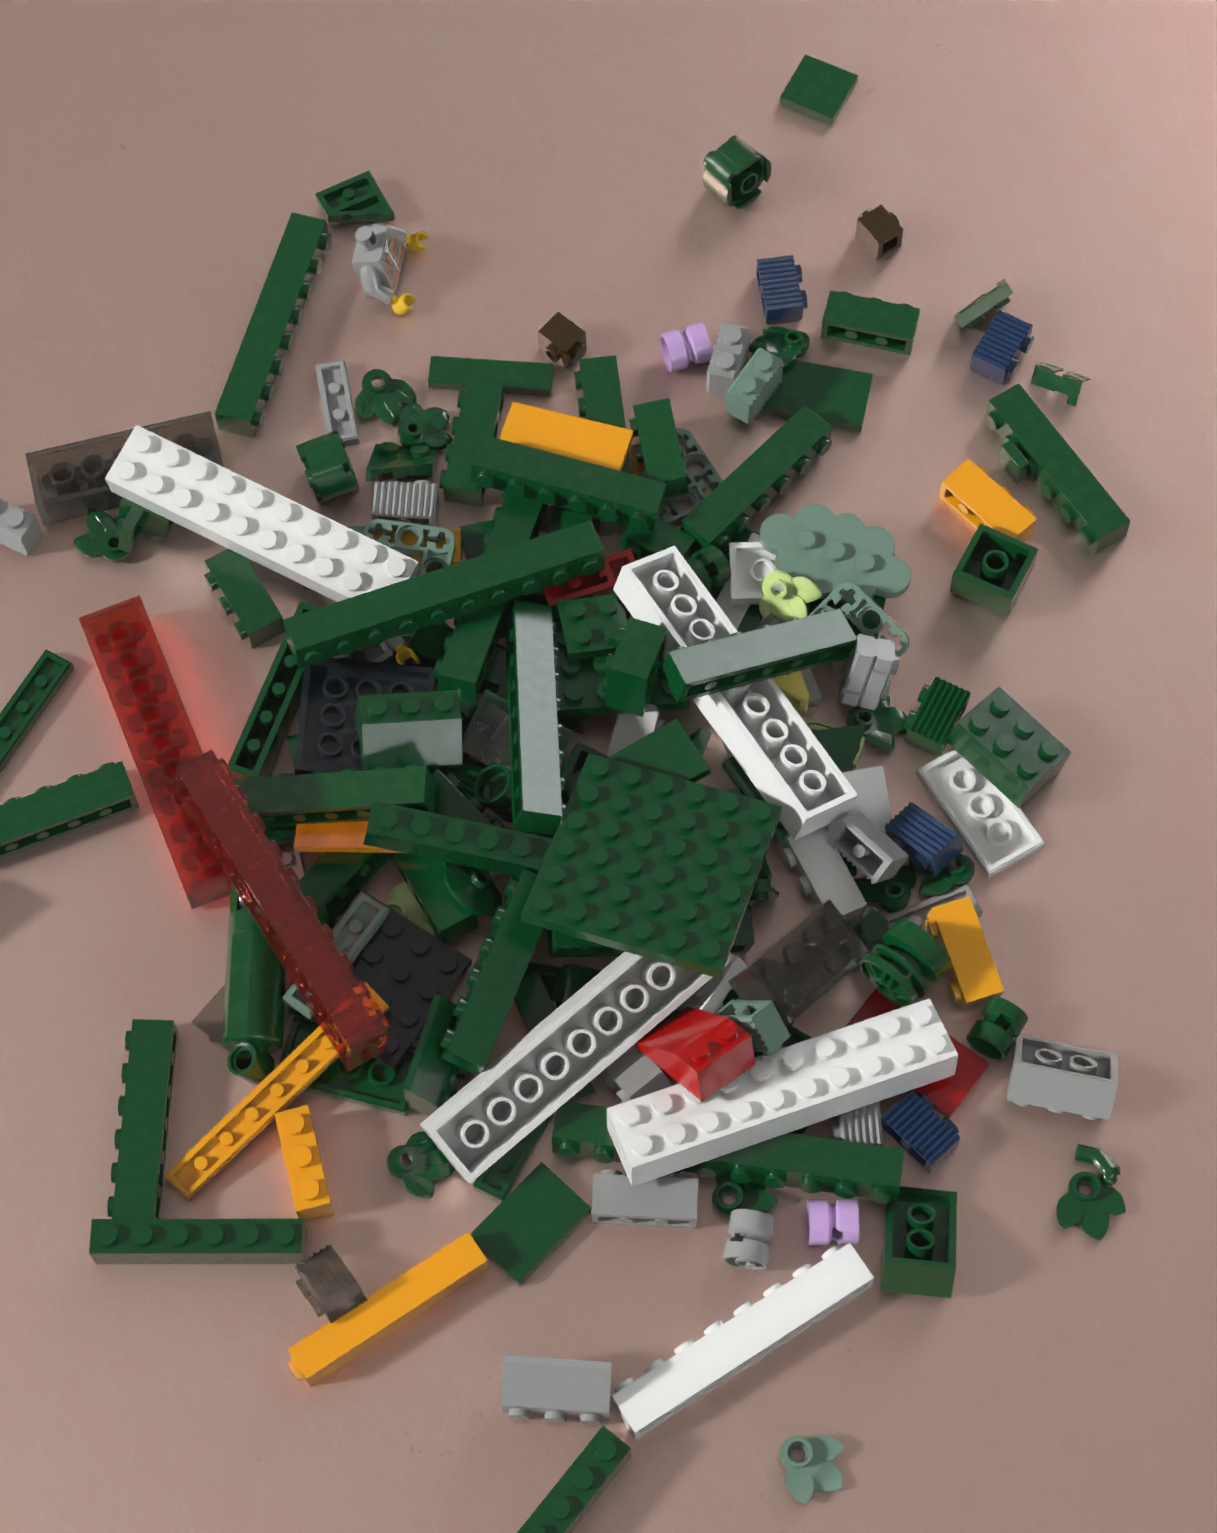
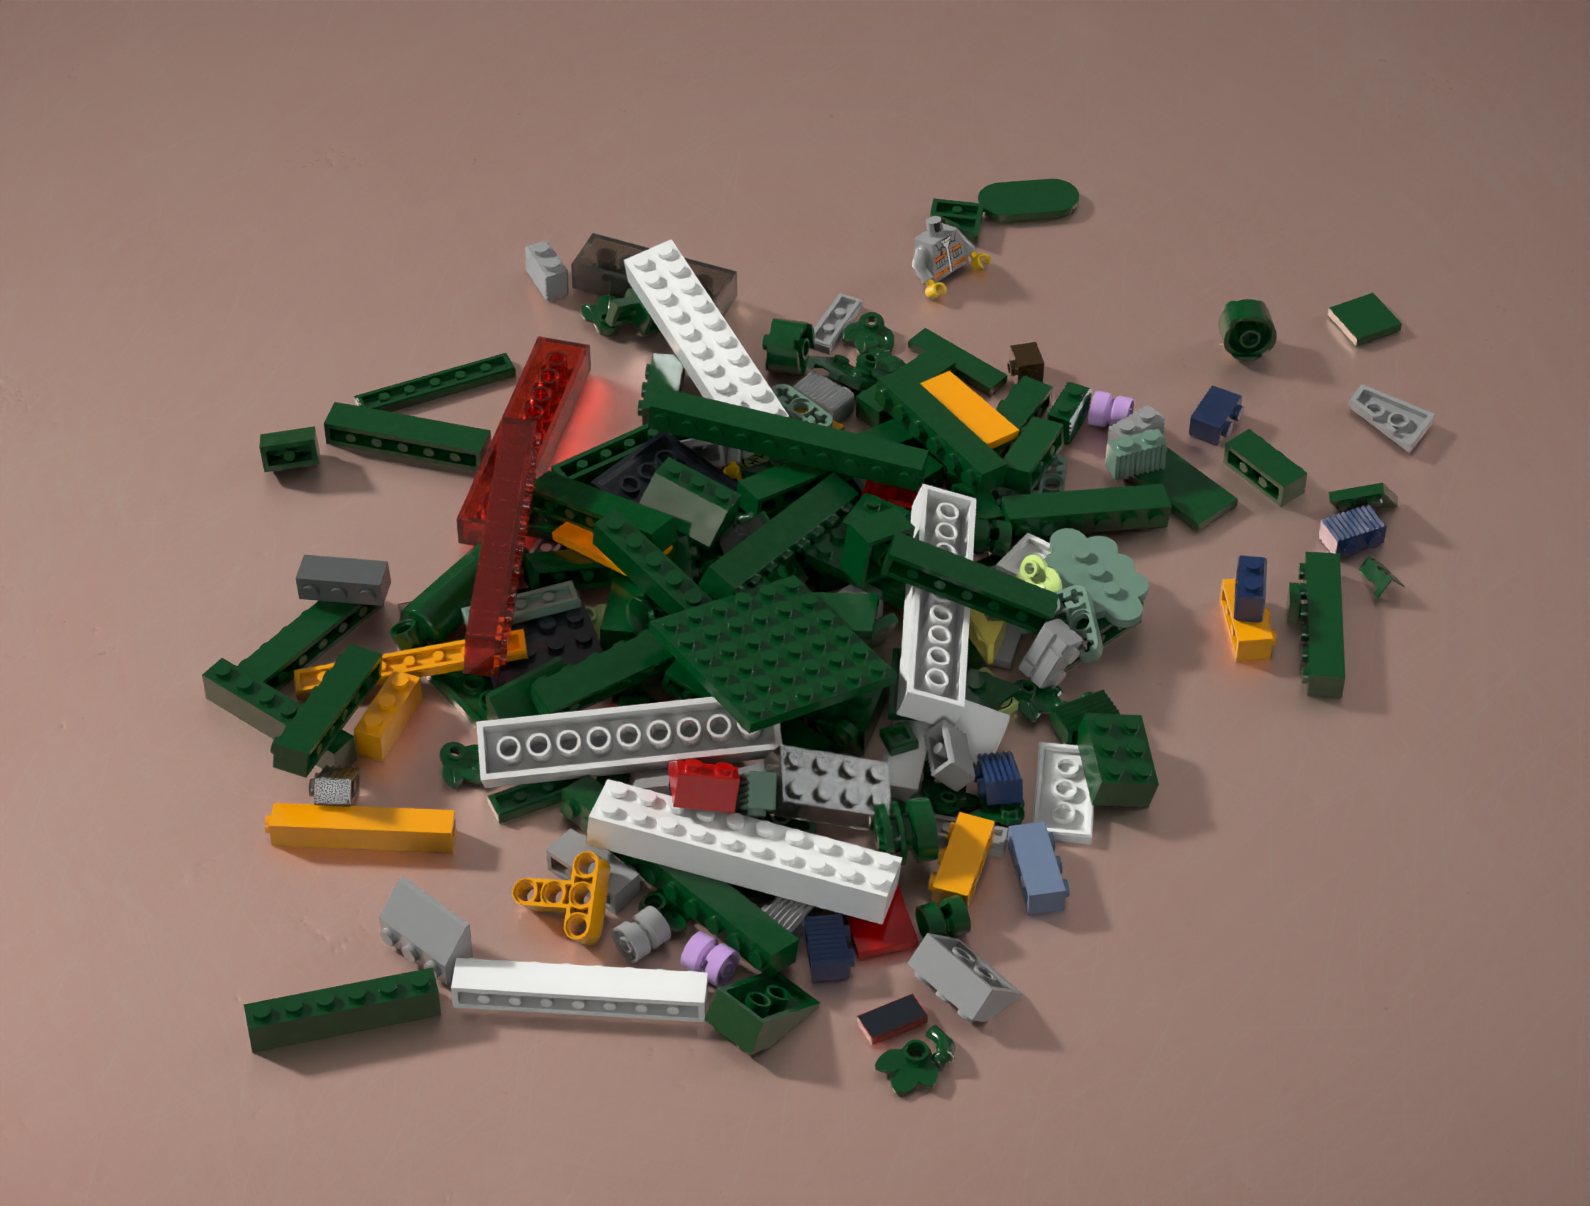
camera: 35 degrees right, 20 degrees down
dark green brick [214,212,332,438] -> none
dark green tile [470,1162,591,1286] -> none
dark green plate [749,326,810,367] -> none
sand green plate [780,1434,844,1505] -> none
dark brown brick [855,204,903,260] -> none
dark green brick [950,523,1039,617] -> none
none -> dark green brick [270,644,383,778]
none -> dark grey brick [295,555,391,606]
none -> light orange beam [512,851,611,946]
none -> black tile [857,993,928,1046]
none -> dark green tile [879,721,919,757]
none -> dark green tile [978,179,1079,222]
none -> sand blue brick [1007,821,1070,915]
none -> dark green brick [1047,382,1092,445]
none -> dark blue brick [1234,555,1267,623]
none -> light grey wing [1349,384,1435,453]

